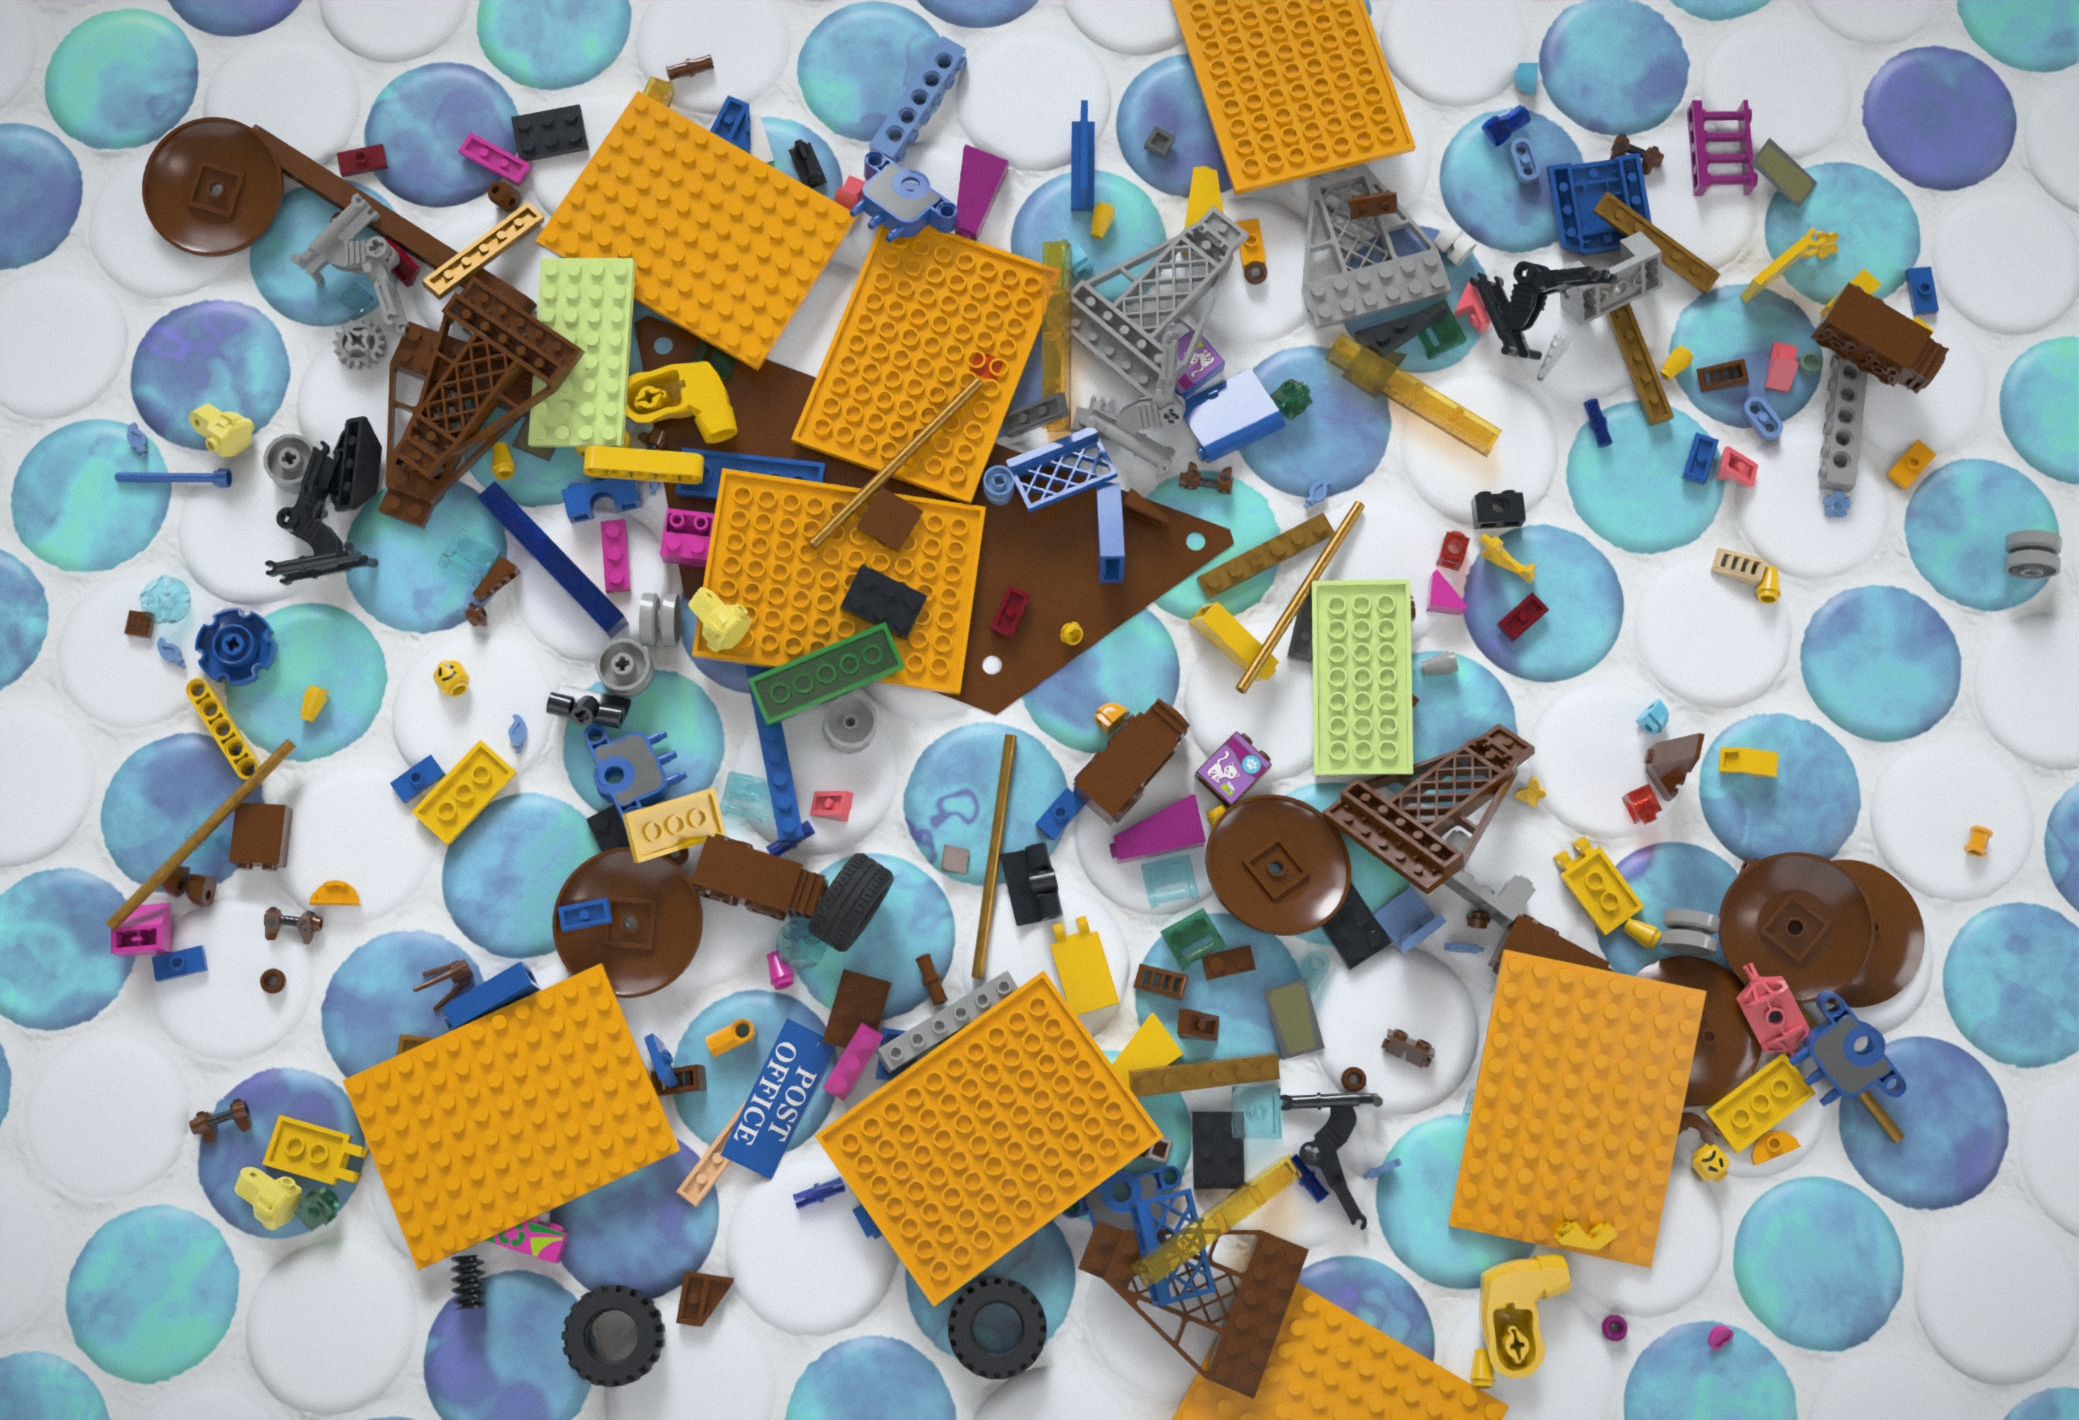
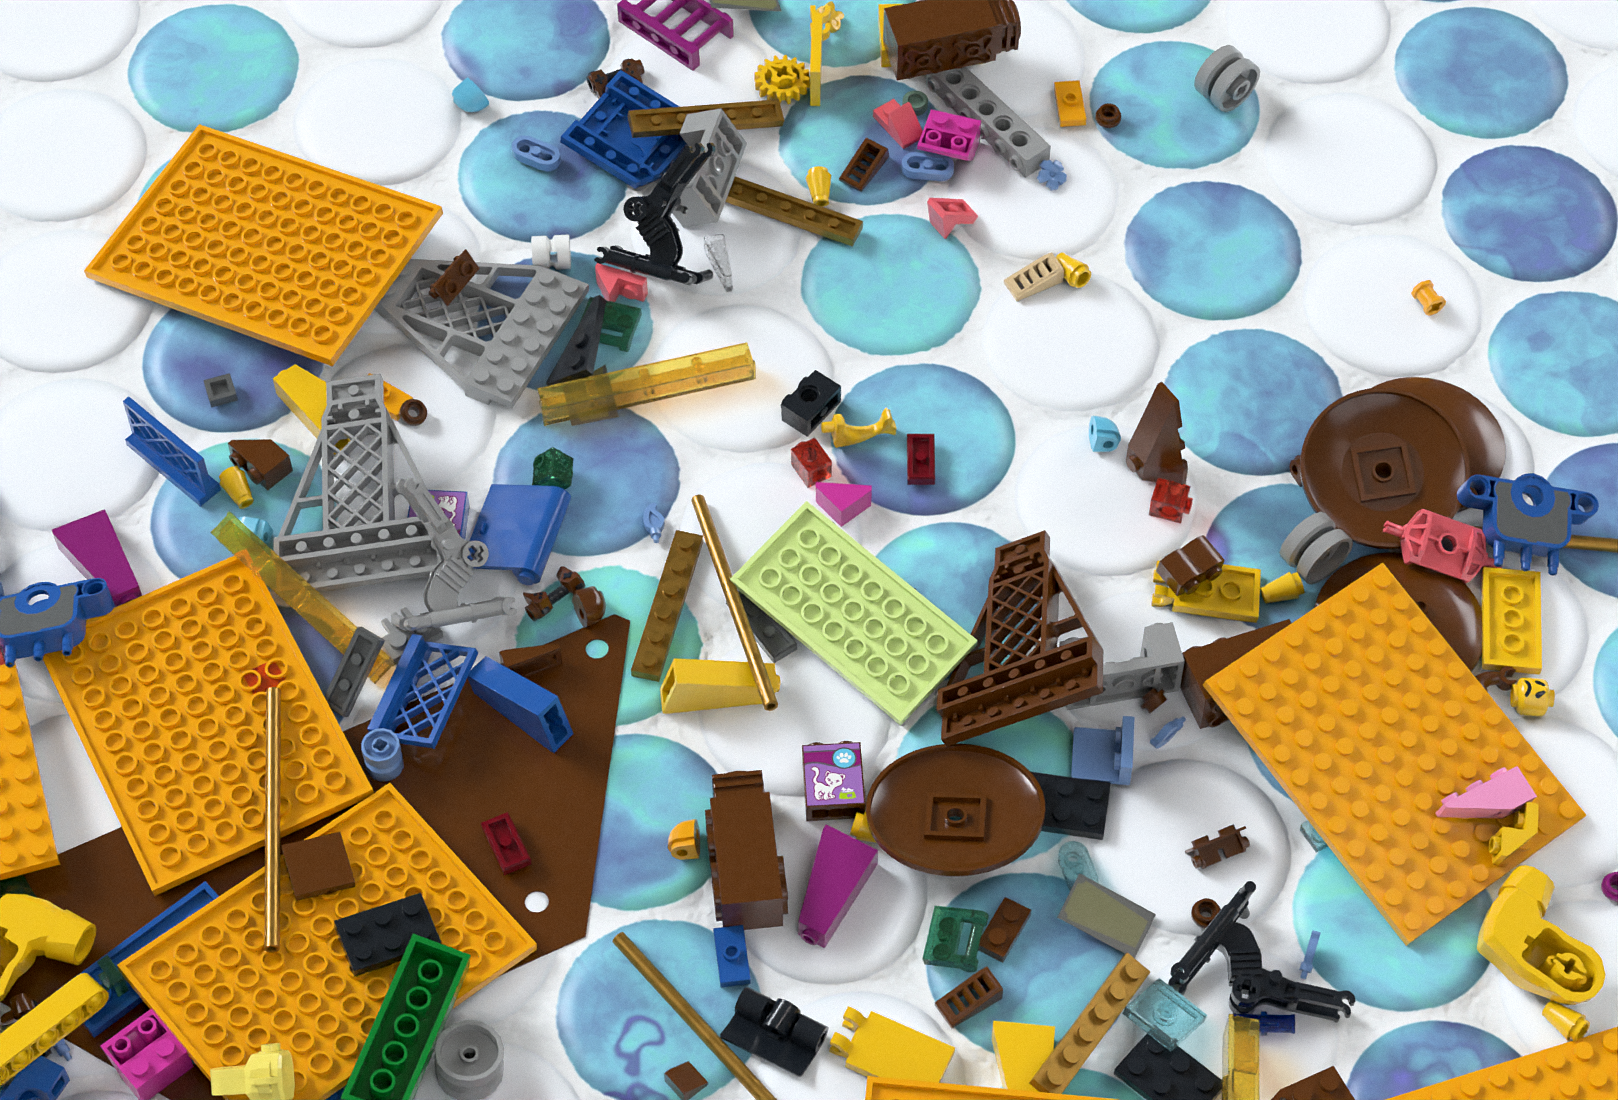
camera: 45 degrees left, 20 degrees down
yellow plate [1060,622,1083,645] -> none
clear light blue plate [1140,854,1199,908] -> none
reddish brown slope [1177,1009,1219,1041] -> none
light grey cone [1421,651,1459,676] -> none
clear blue piece [1481,104,1531,147] -> none
yellow piece [1515,776,1547,807] -> none
clear blue pin [1583,398,1613,448] -> none
blue plate [1681,432,1719,485] -> none
yellow slope [1718,747,1779,778] -> none
light orange plate [1751,1130,1801,1166] -> none
none -> clear green plate [97,955,129,997]
none -> reddish brown slope [228,439,293,490]
none -> reddish brown piece [572,586,606,628]
none -> yellow gear [754,55,810,104]
none -> dark pink slope [917,109,981,161]
none -> reddish brown plate [1095,103,1121,128]
none -> reddish brown brick [1156,535,1225,596]
none -> bright pink slope [1436,766,1537,819]

